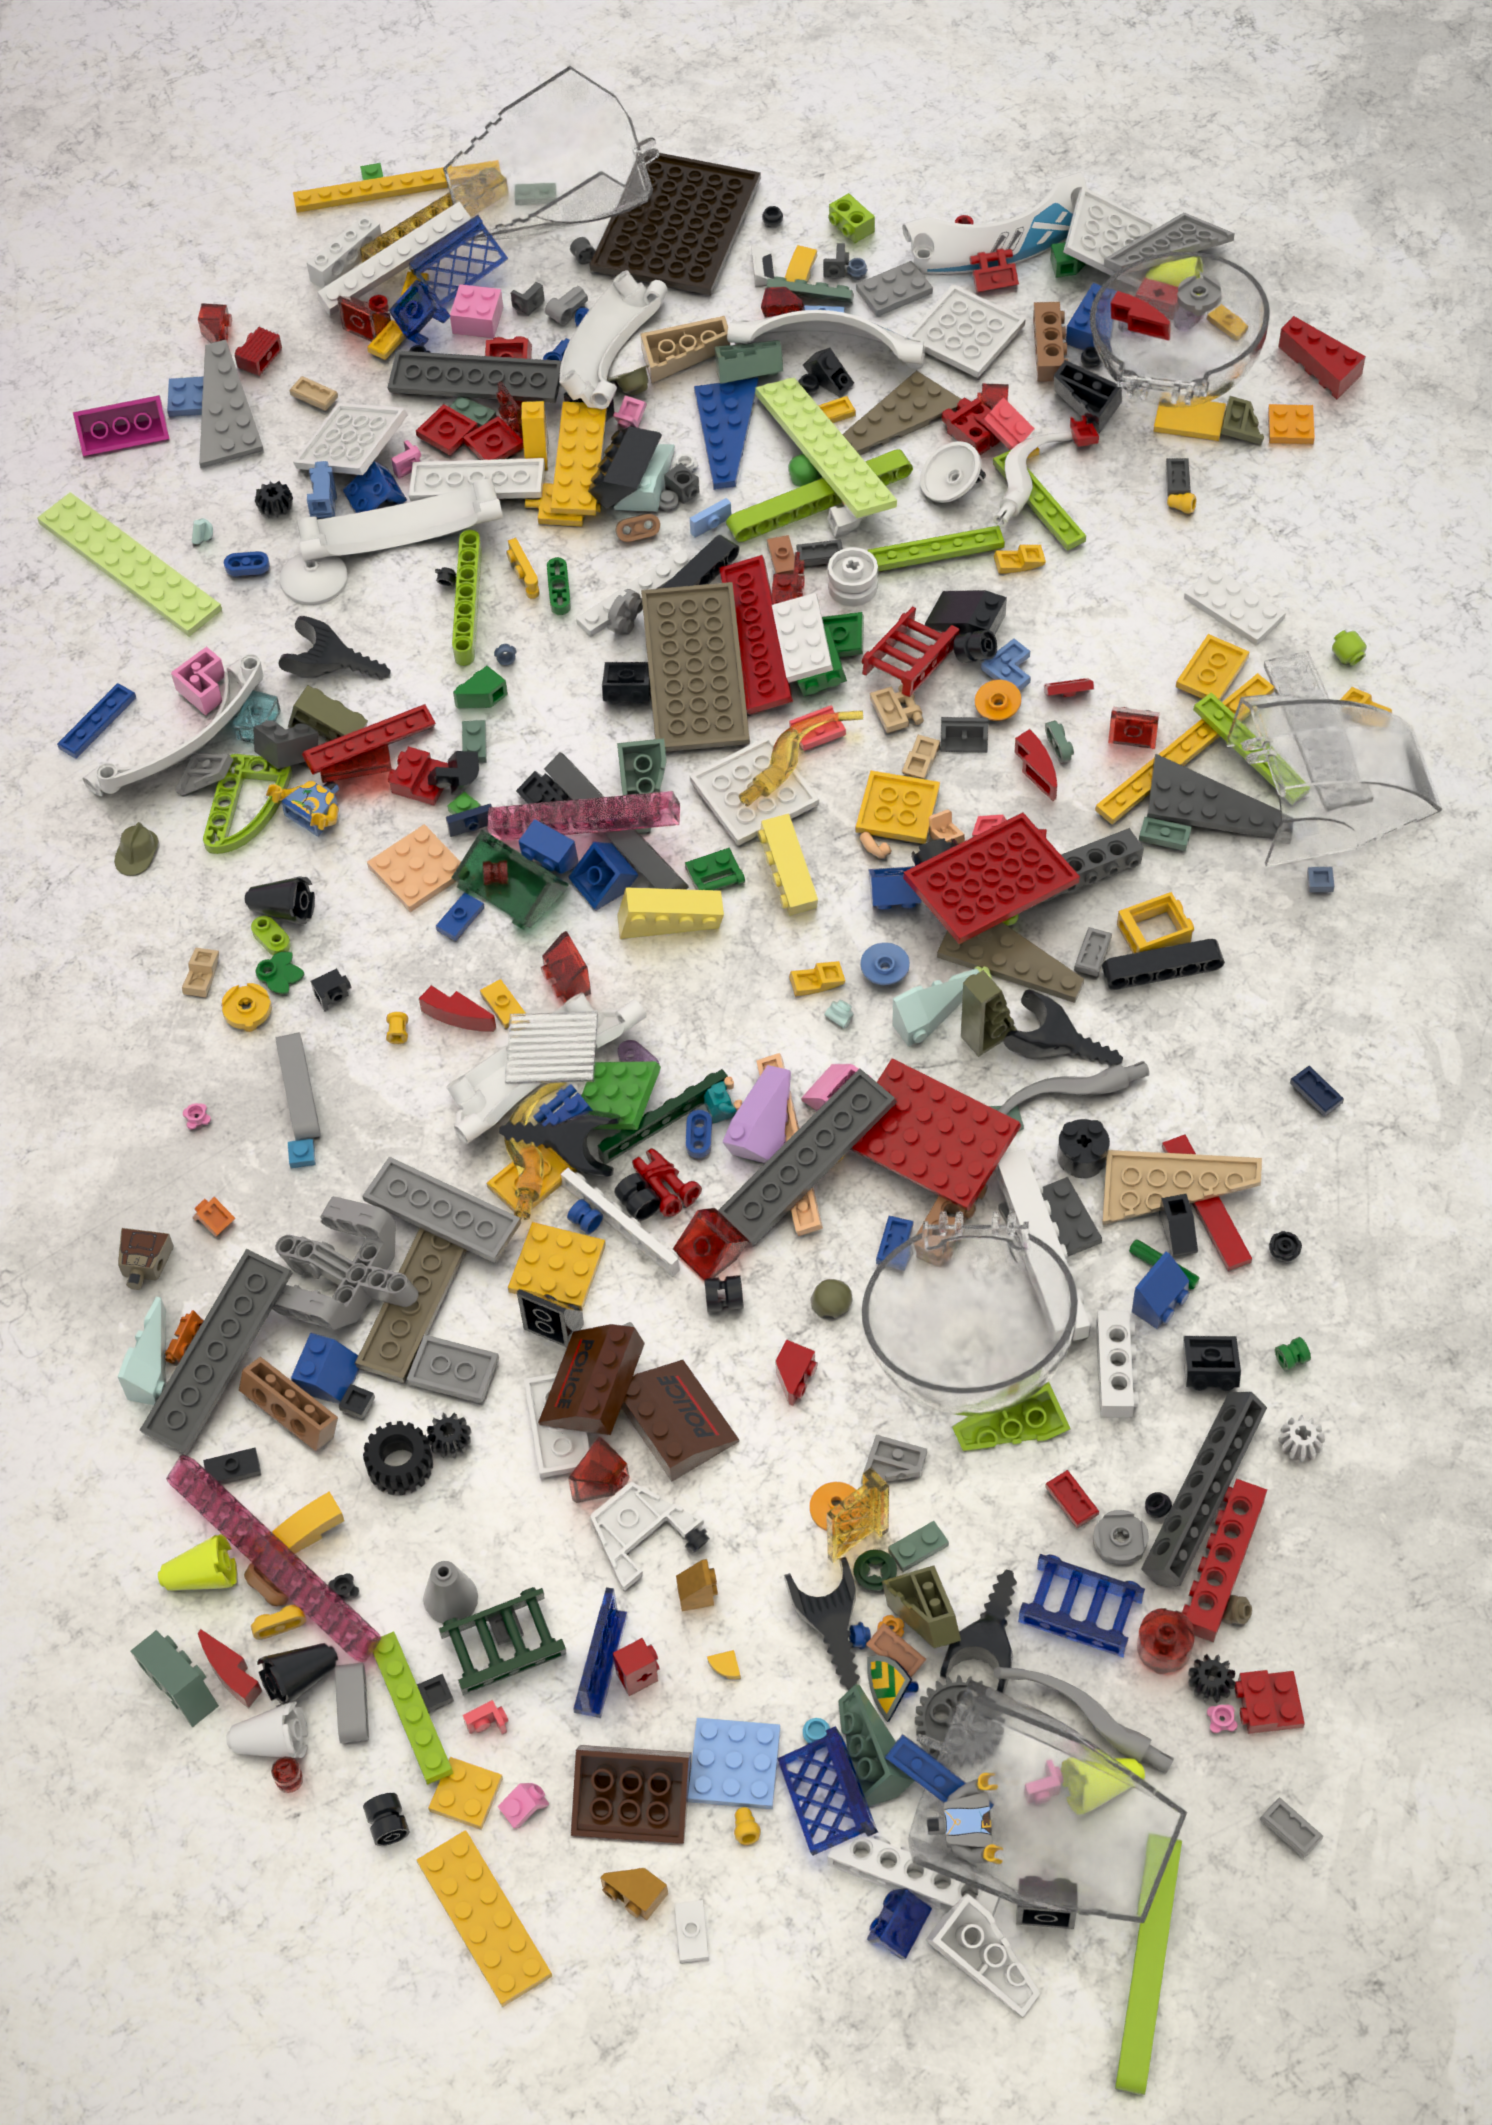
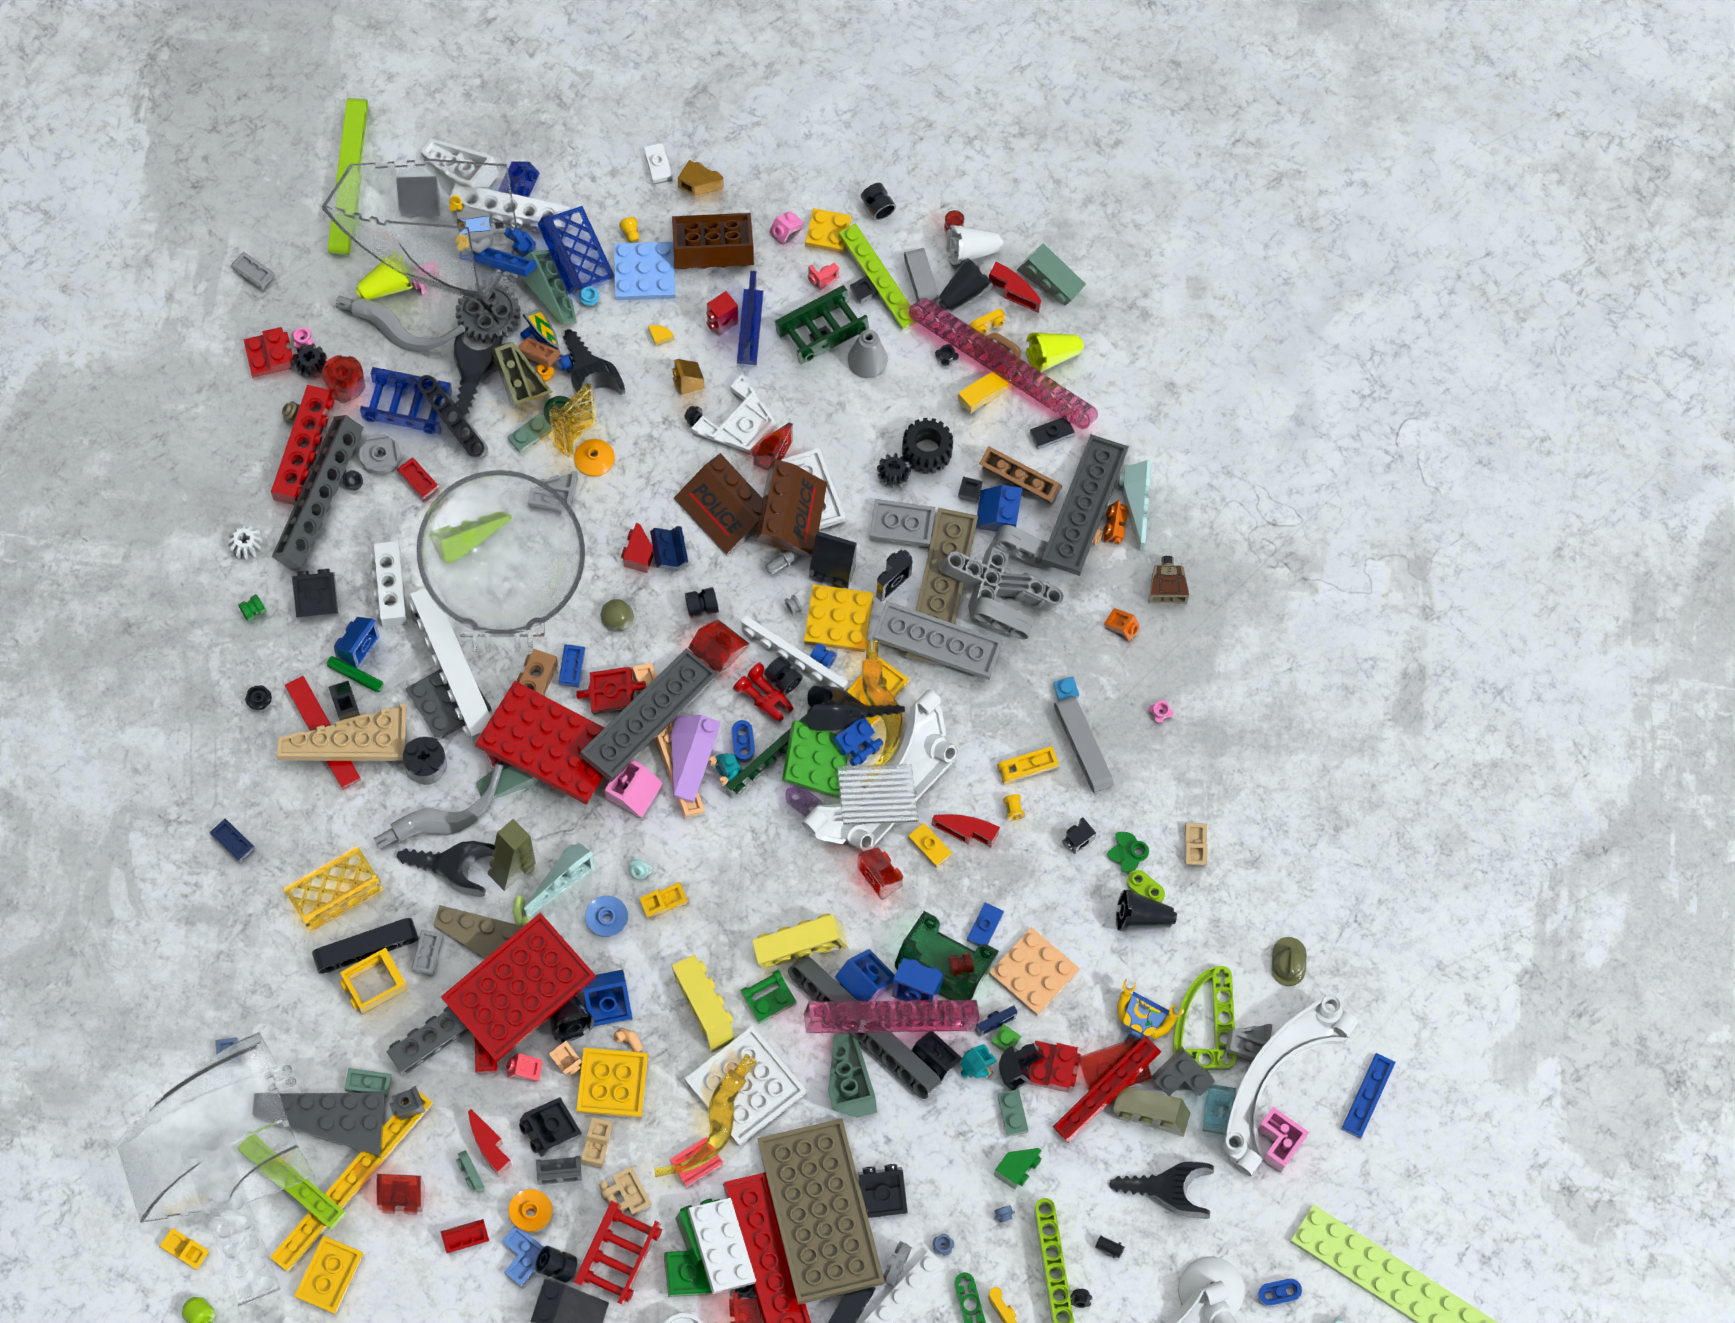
camera: 165 degrees right, 10 degrees up
yellow plate [222,983,272,1032] -> none
yellow plate [416,1830,552,2007] -> none
none -> clear yellow fence [284,846,384,933]
none -> dark grey brick [389,1086,426,1121]
none -> black beam [418,375,488,459]
none -> blue plate [504,227,537,257]
none -> black plate [519,1097,582,1157]
none -> red plate [576,667,646,714]
none -> dark blue bracket [650,526,688,571]
none -> light grey bush [784,595,802,615]
none -> black plate [876,549,913,602]
none -> sand blue plate [933,1234,954,1256]
none -> teal piece [960,1044,997,1078]
none -> yellow plate [997,746,1059,785]
none -> black pin [1095,1235,1125,1259]

